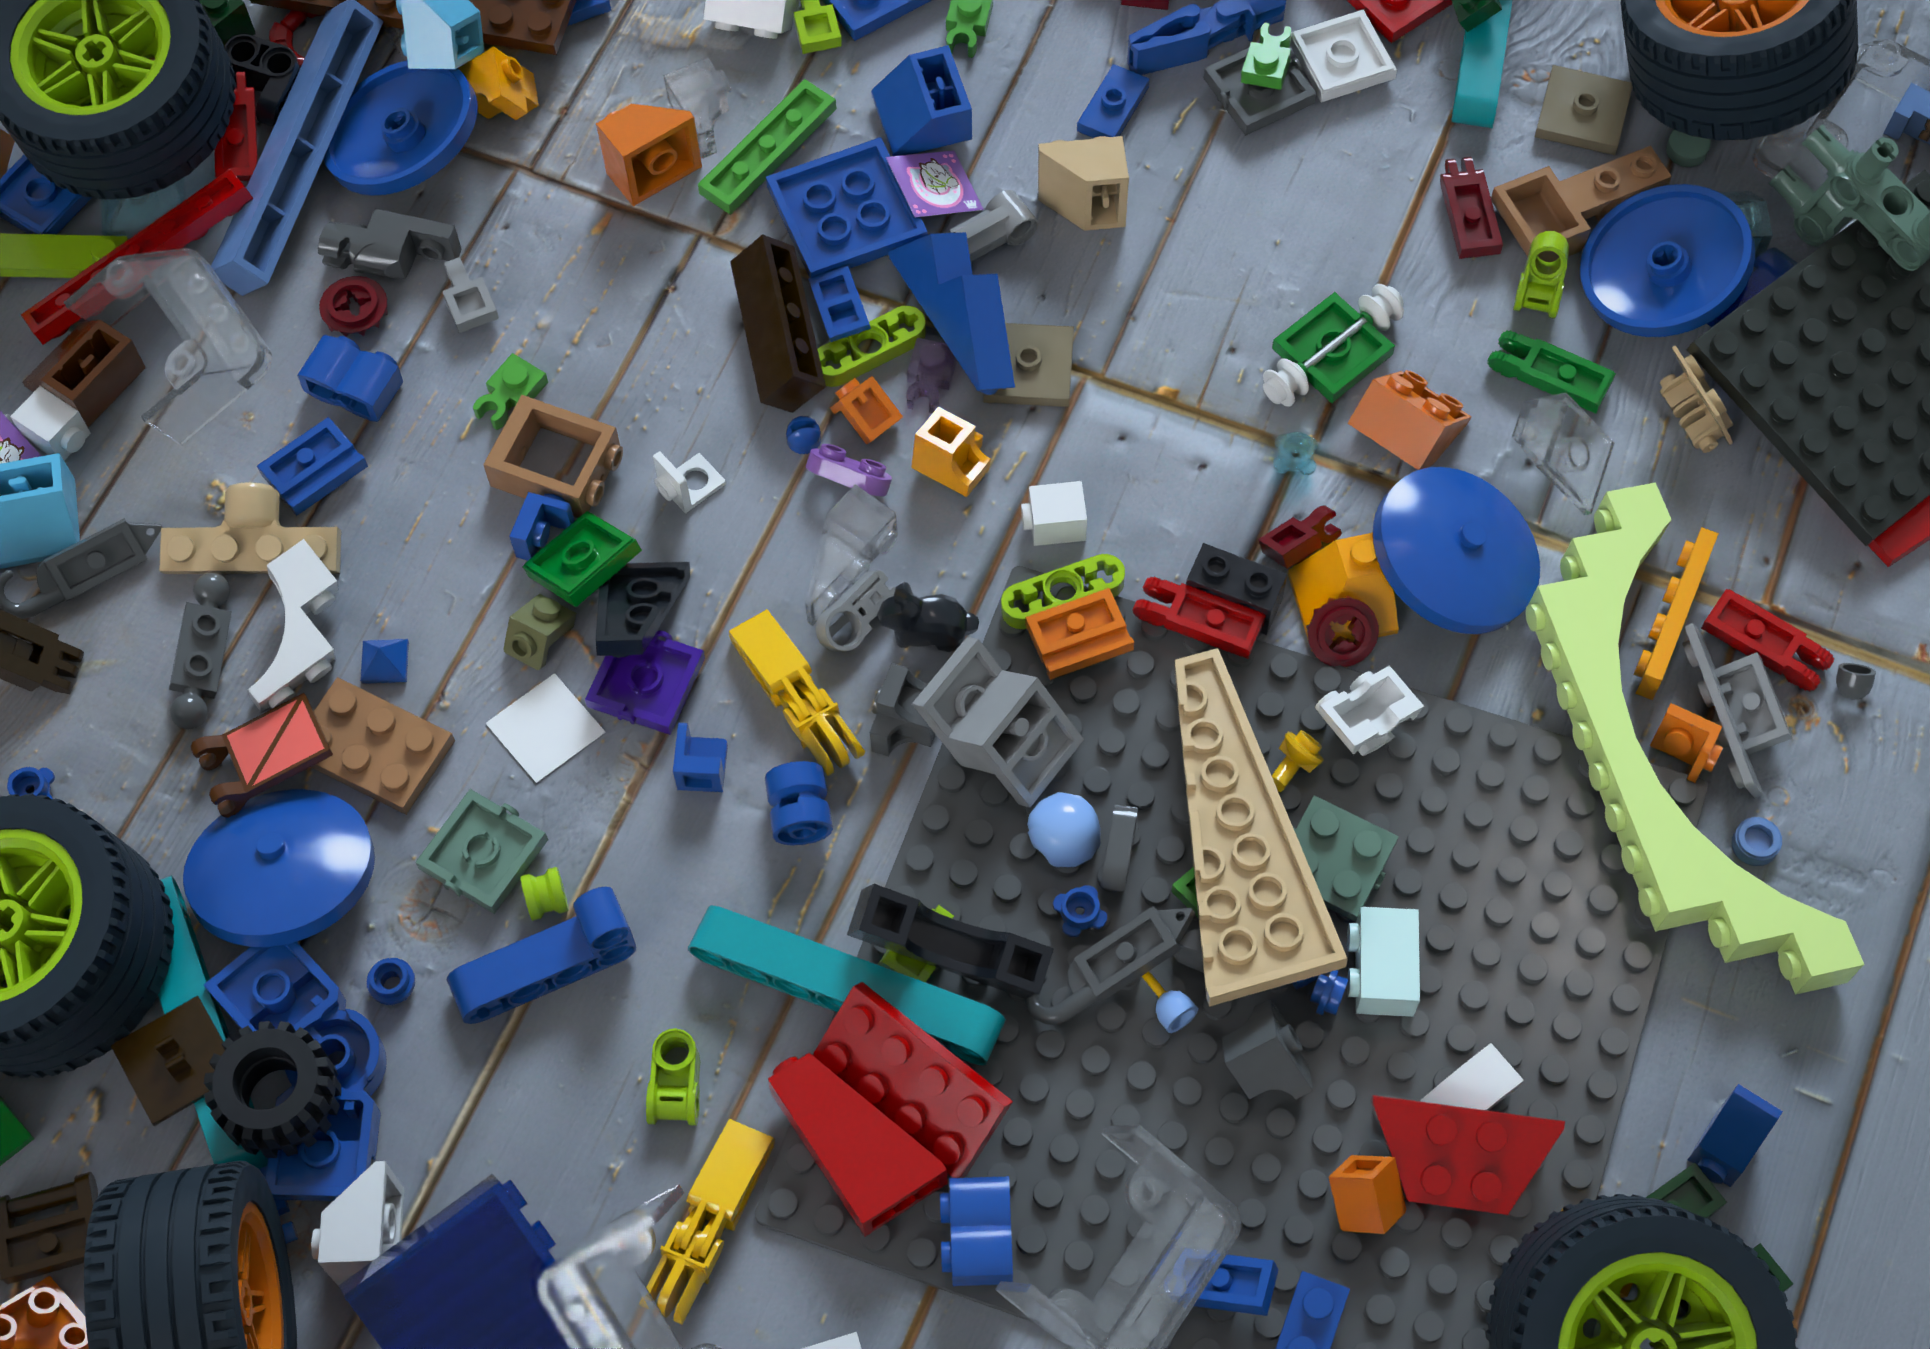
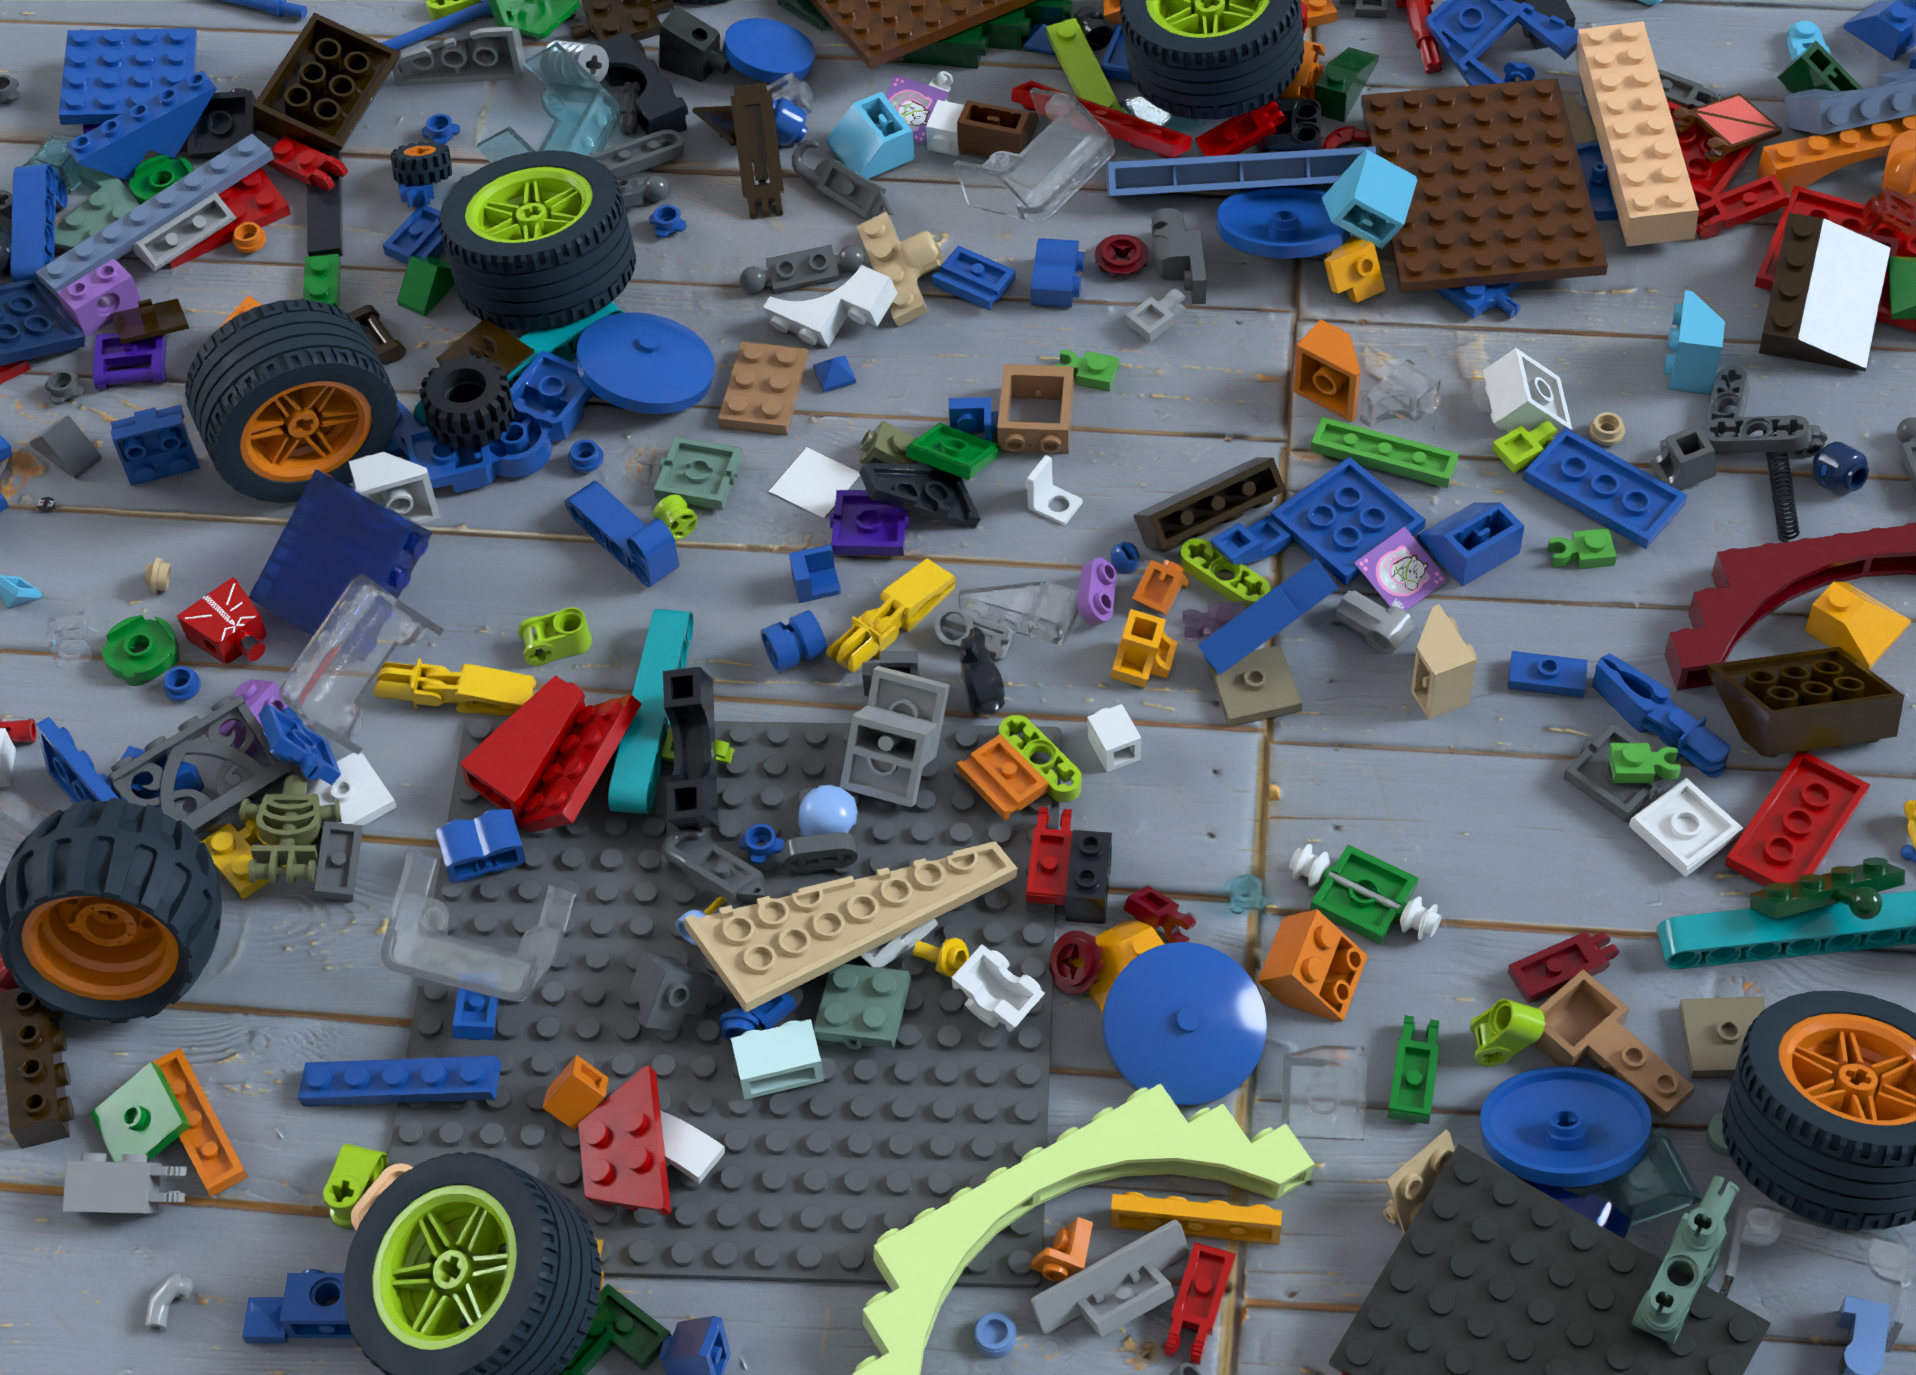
camera: 75 degrees right, 10 degrees down
flag [191,693,333,818] -> none

